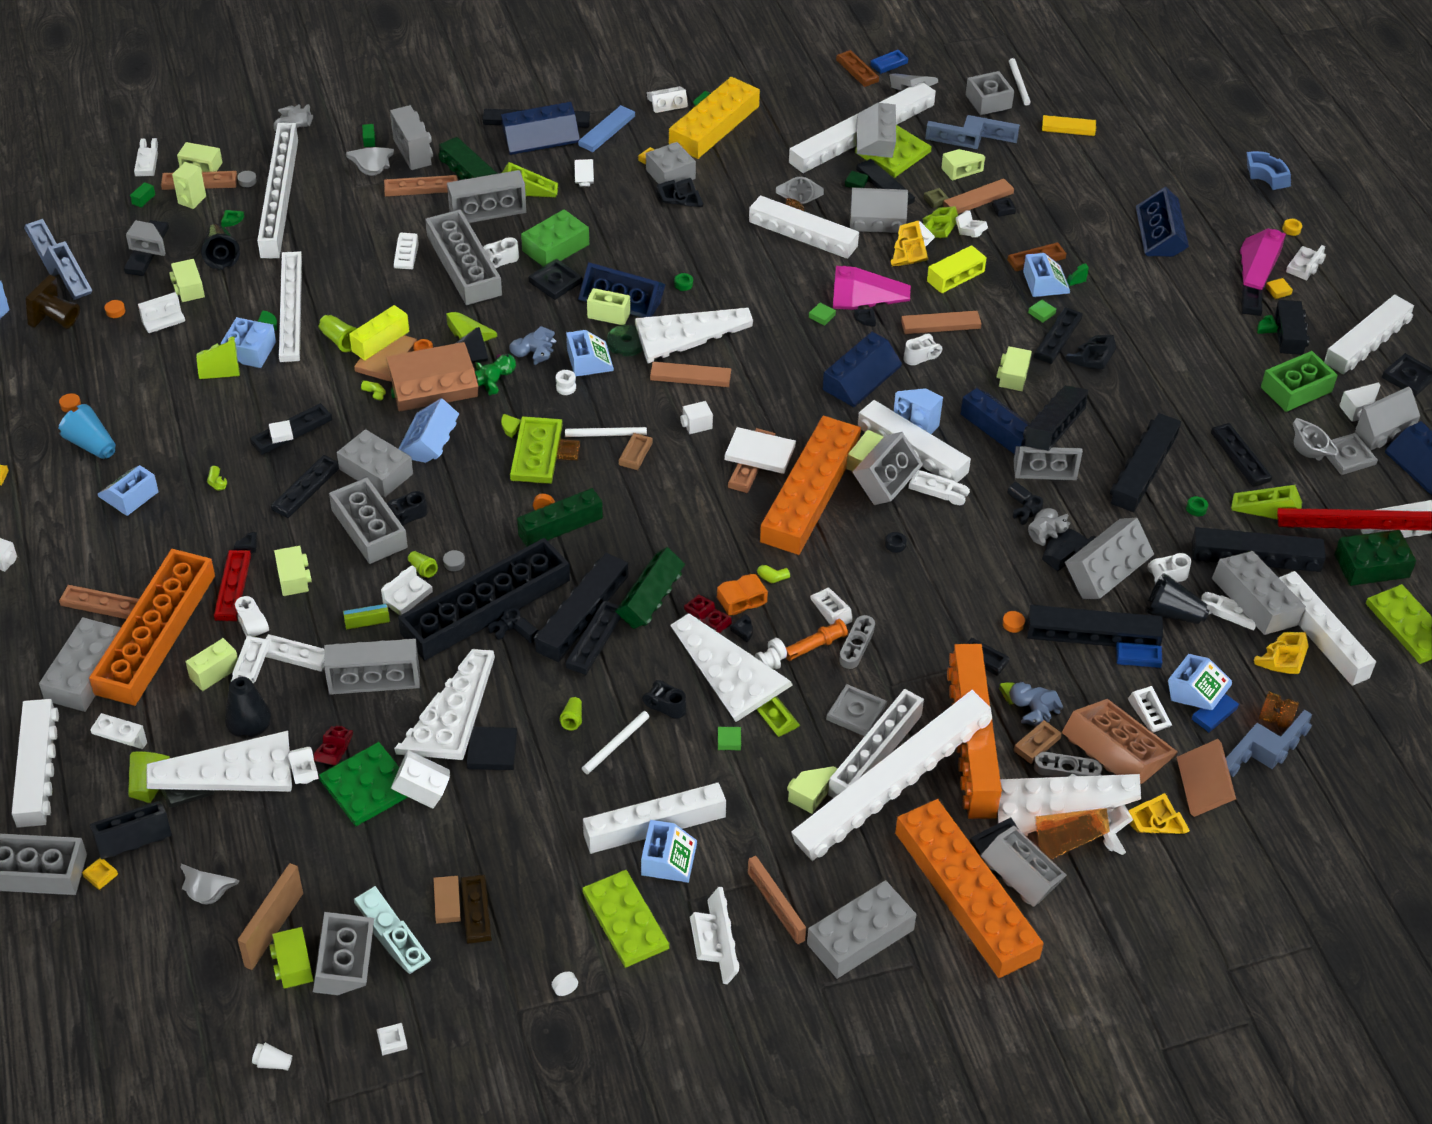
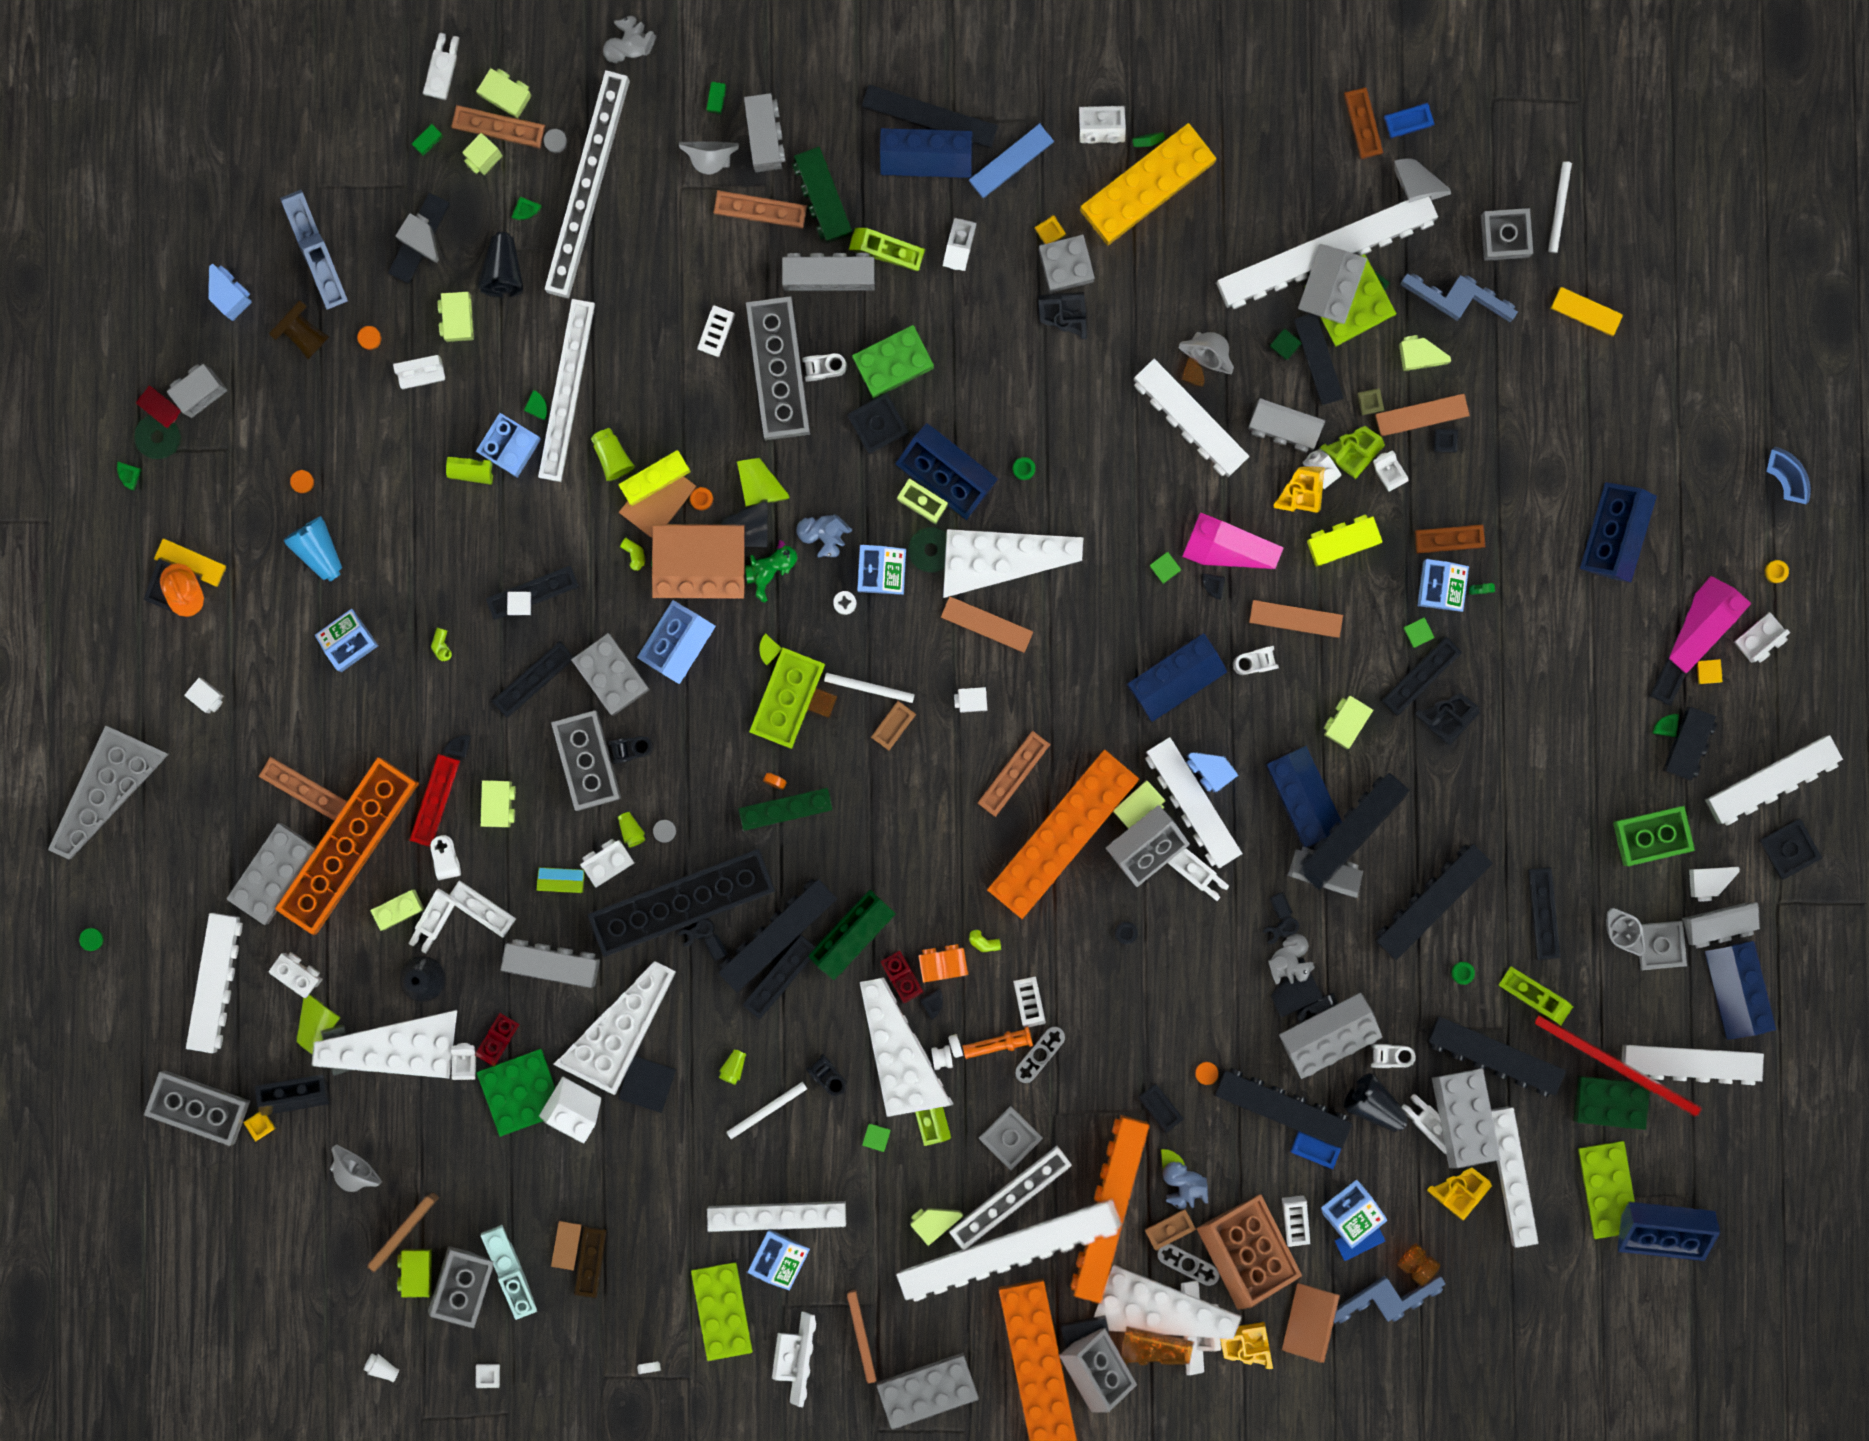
camera: 20 degrees right, 40 degrees up
white tile [725,427,796,474] -> none

